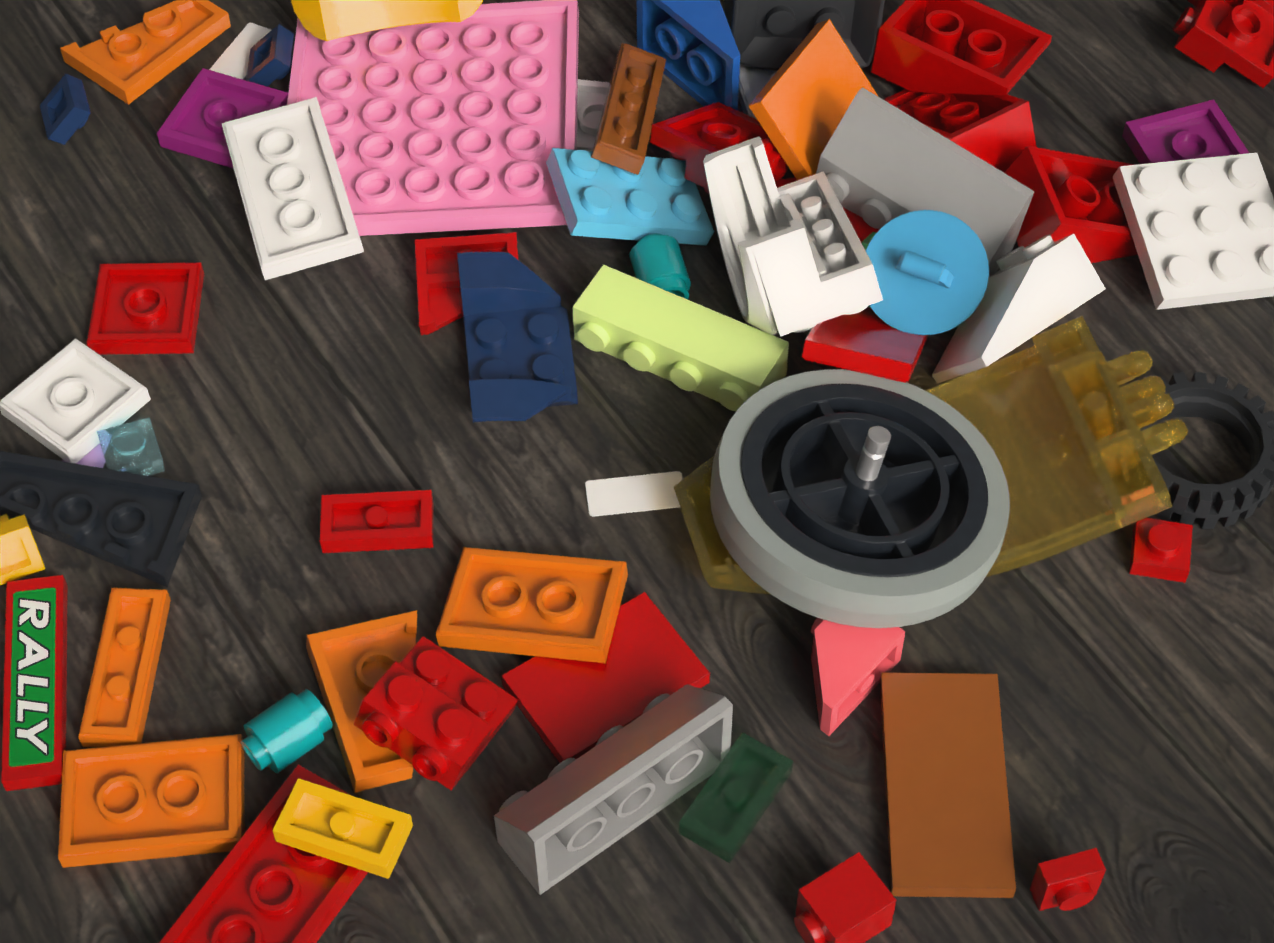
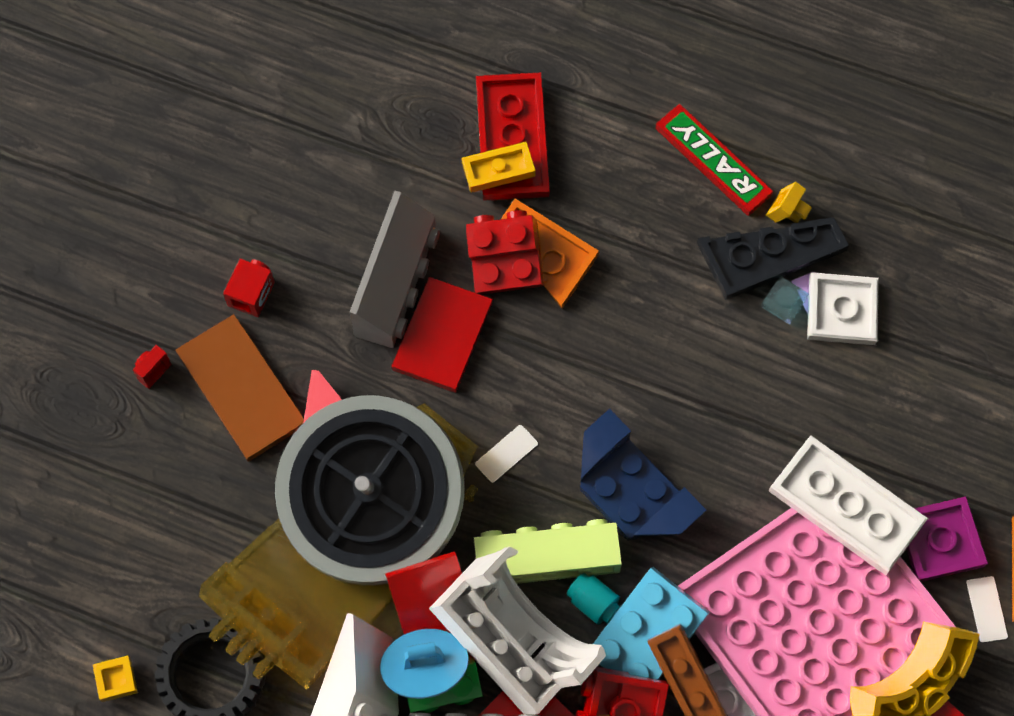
camera: 145 degrees right, 15 degrees up
orange tile [58,734,245,868] -> none
orange tile [78,588,171,748] -> none
red tile [87,262,204,355] -> none
teal brick [241,689,333,773] -> none
dark blue plate [246,24,294,86] -> none
red plate [320,490,433,553] -> none
red wing [415,232,518,335] -> none
orange tile [436,547,628,663] -> none
clear green plate [678,732,793,863] -> none
red plate [1129,516,1193,583] -> none

